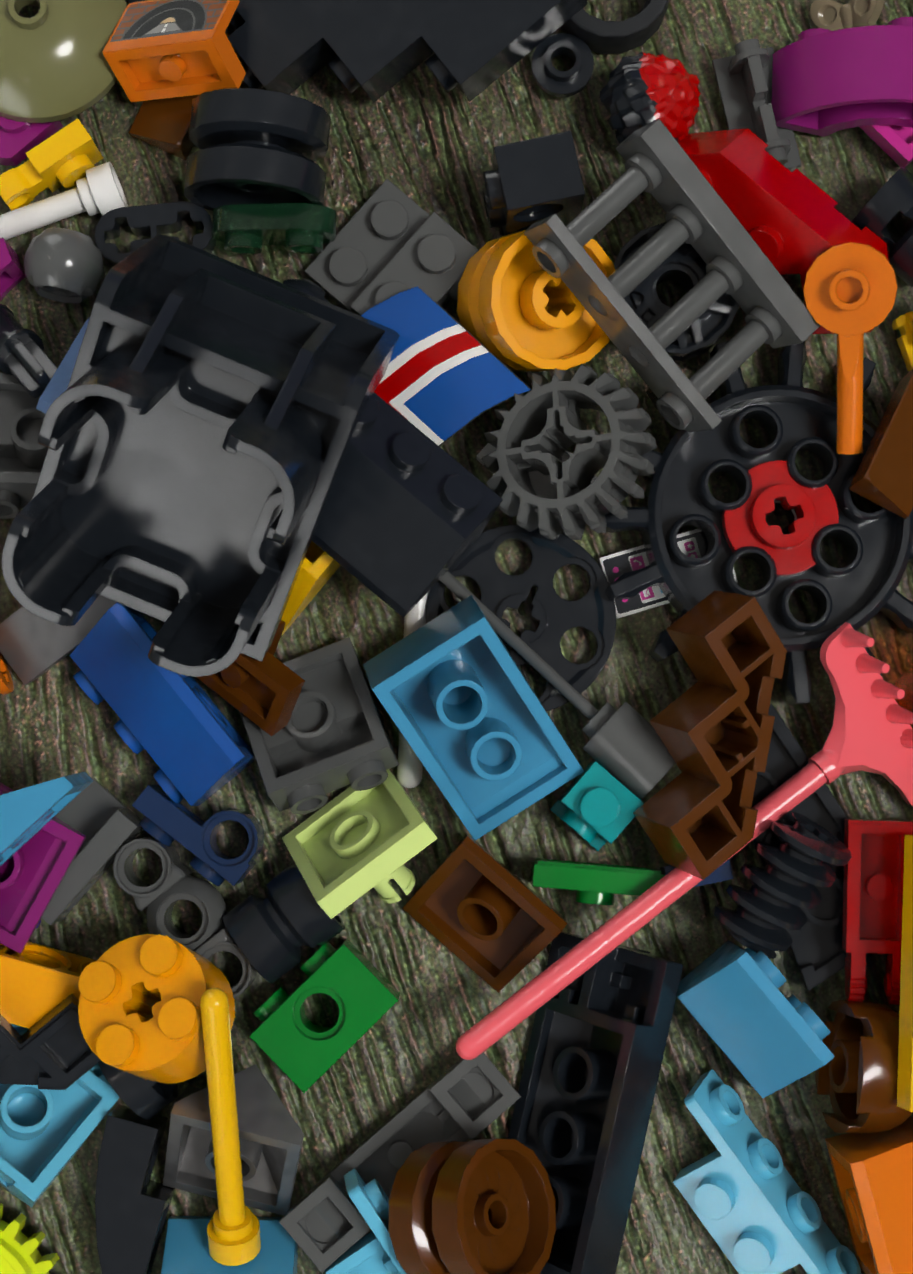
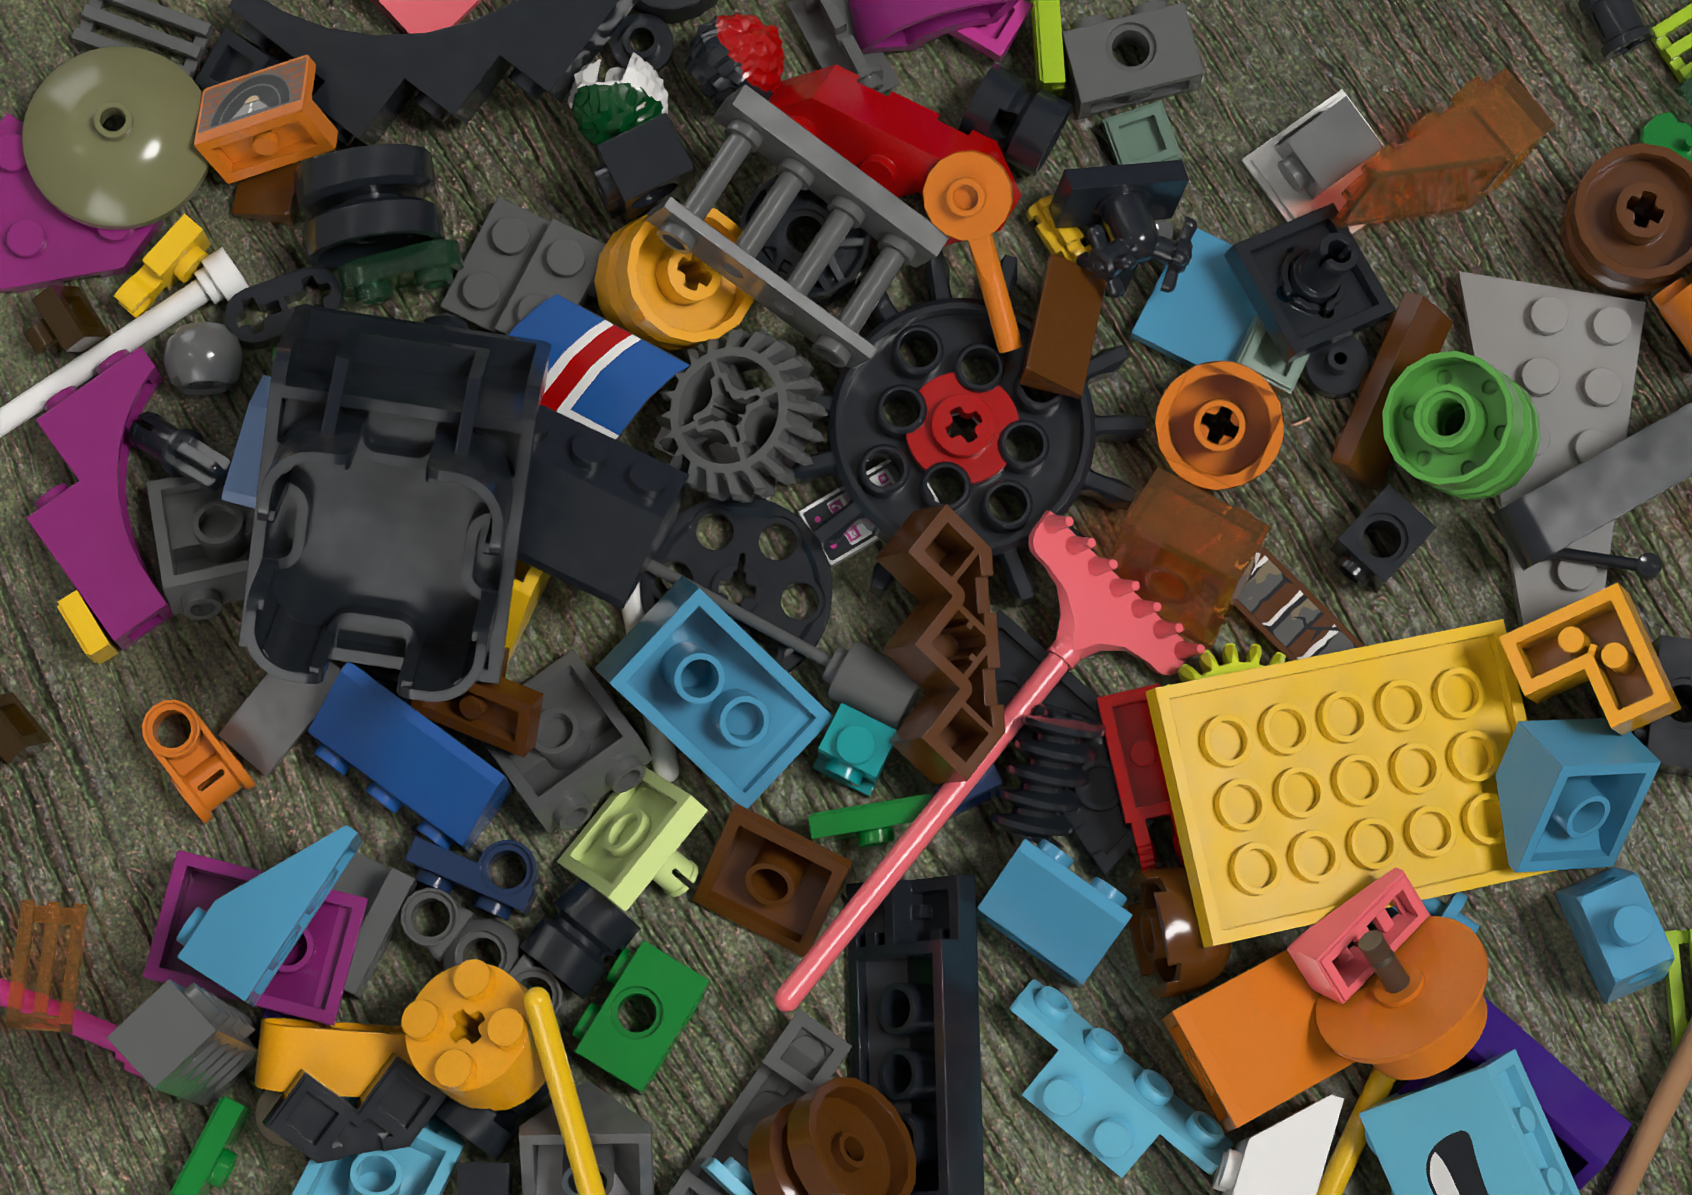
camera: 20 degrees left, 5 degrees down
none -> dark green piece [568,52,668,146]

